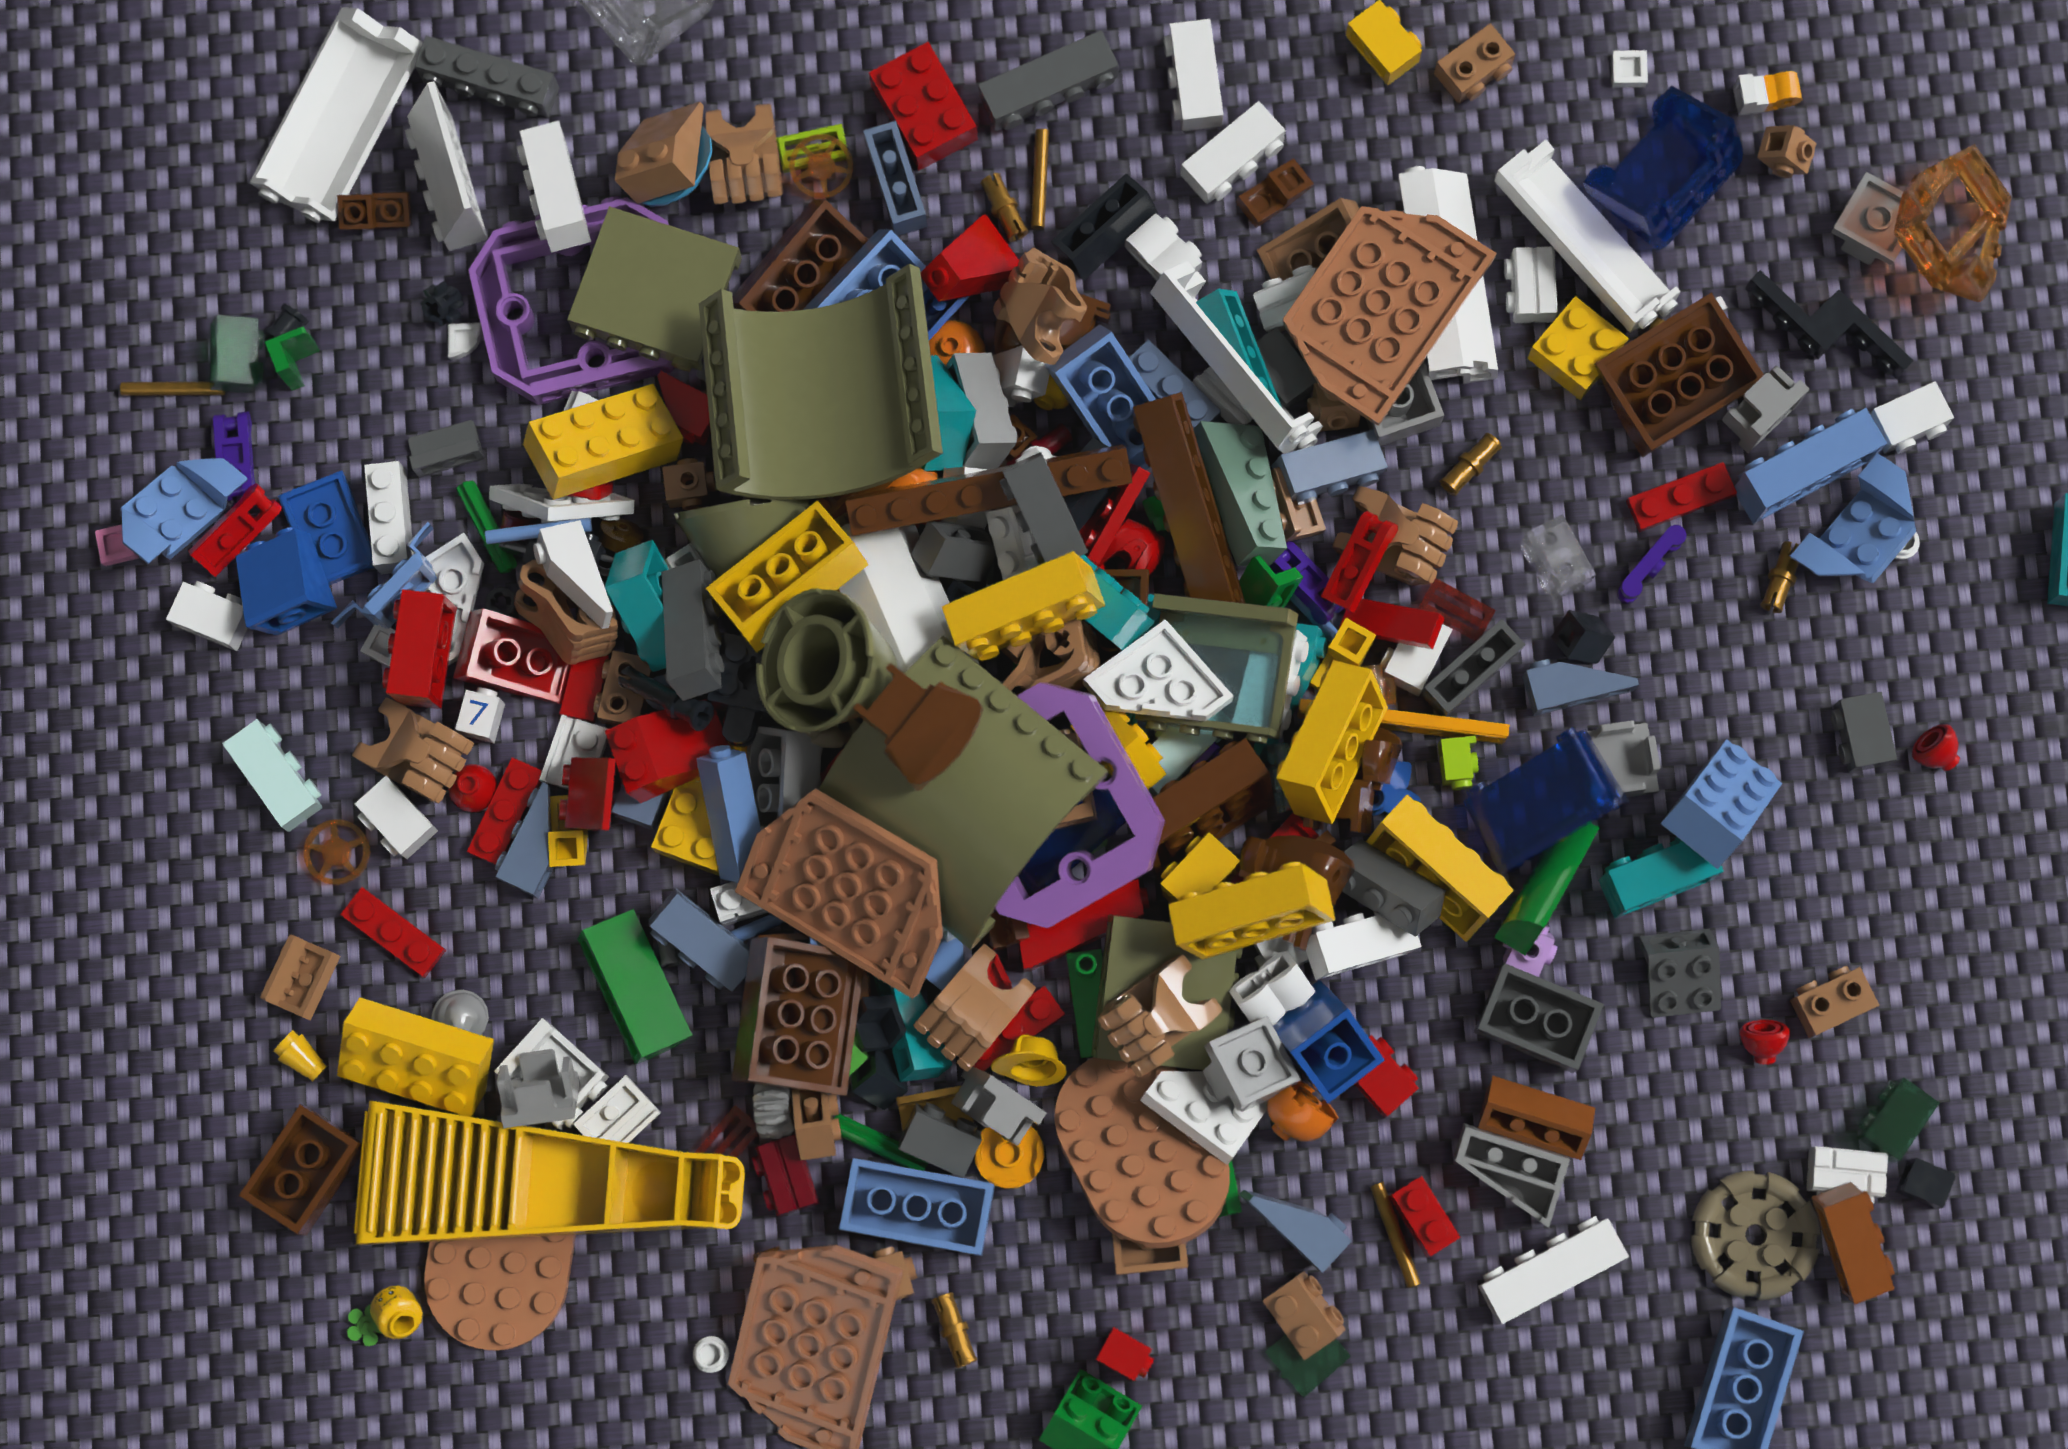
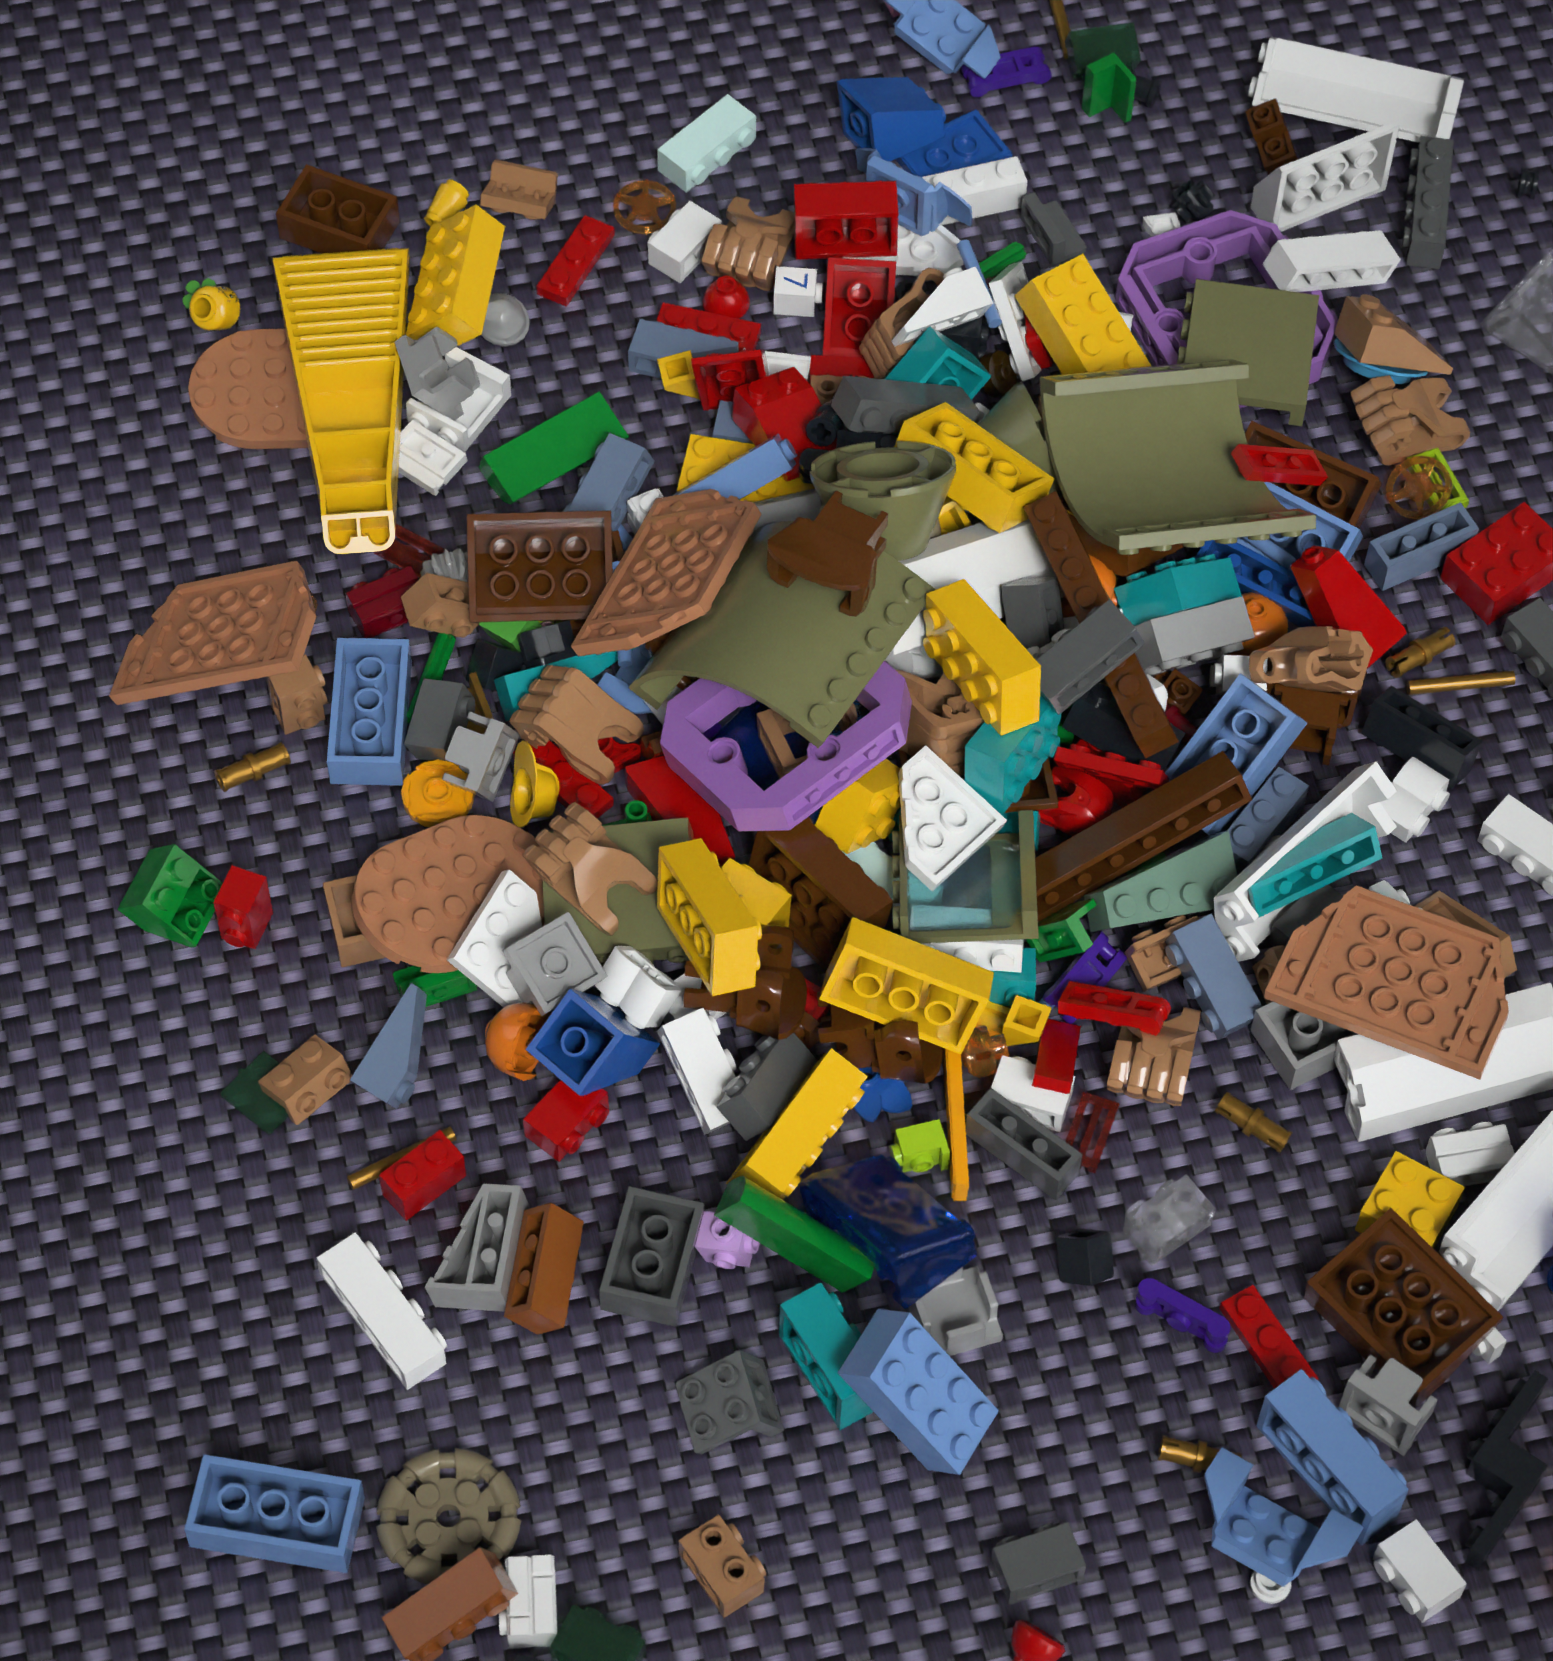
camera: 75 degrees right, 20 degrees down
white brick [166,581,248,651] -> none
red plate [188,483,282,577] -> none
white plate [693,1336,729,1373] -> none
reddish brown slope [1236,158,1314,228] -> none
sand blue slope [1522,659,1639,716] -> none
red brick [1739,1019,1790,1065] -> none
none -> red plate [1231,444,1328,486]

